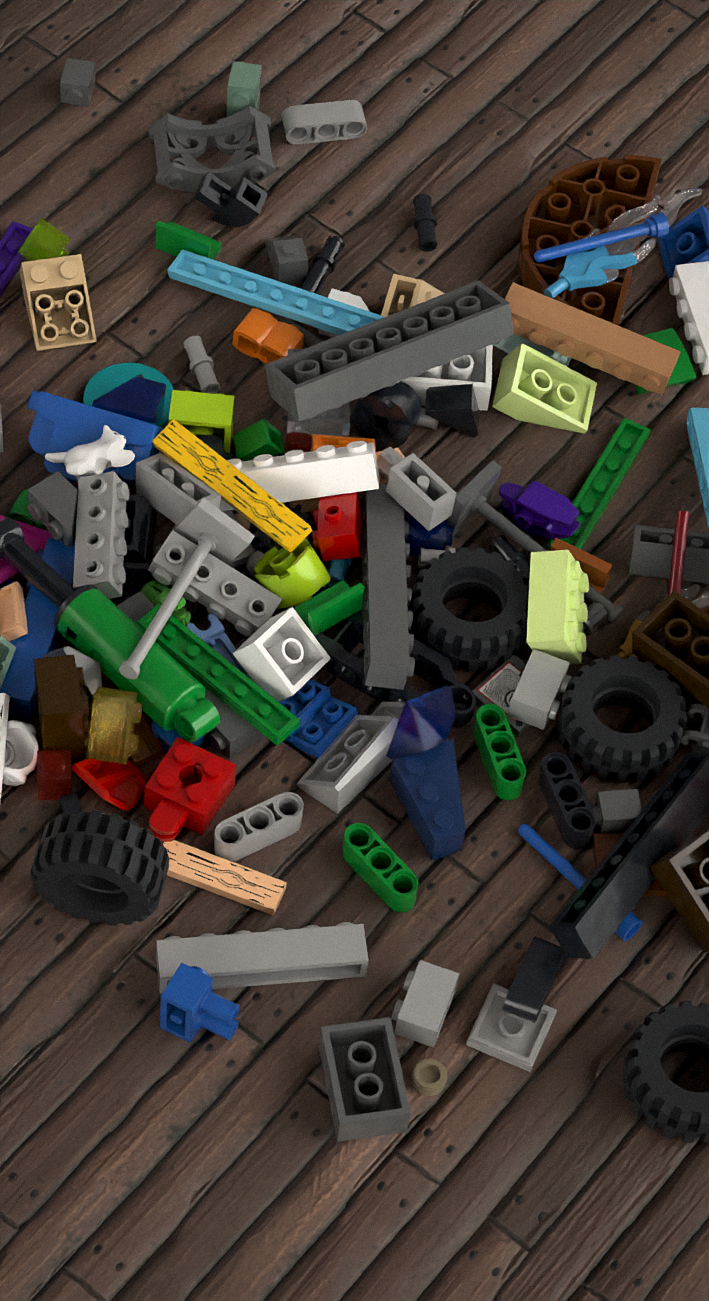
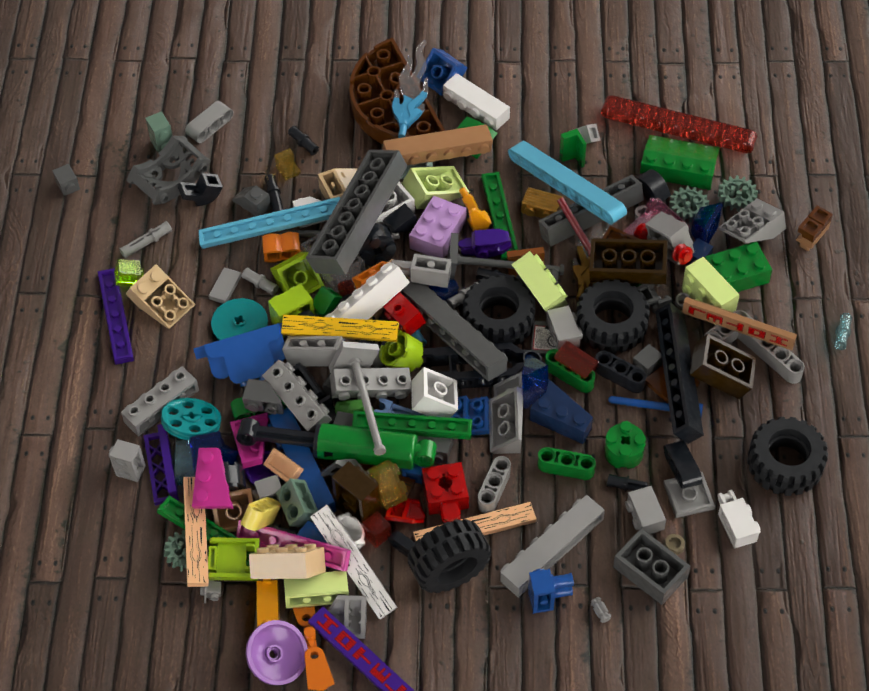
camera: 30 degrees left, 0 degrees up
white animal [45,425,135,483] -> none
clear blue slope [92,374,166,423] -> none
green panel [155,221,222,260] -> none
green panel [294,580,364,636] -> none
blue piece [534,212,669,262] -> none
none -> light grey pin [119,221,172,259]
none -> light grey tile [209,267,242,303]
none -> lime slope [270,252,324,294]
none -> clear yellow panel [274,148,301,181]
none -> lavender brick [409,196,466,258]
none -> light orange animal [459,187,491,231]
none -> pearl gold brick [521,187,563,219]
none -> clear red panel [554,341,599,379]
none -> light grey piece [591,597,611,623]
none -> green brick [604,421,646,469]
none -> black axle [607,474,648,492]
none -> white brick [717,490,761,549]

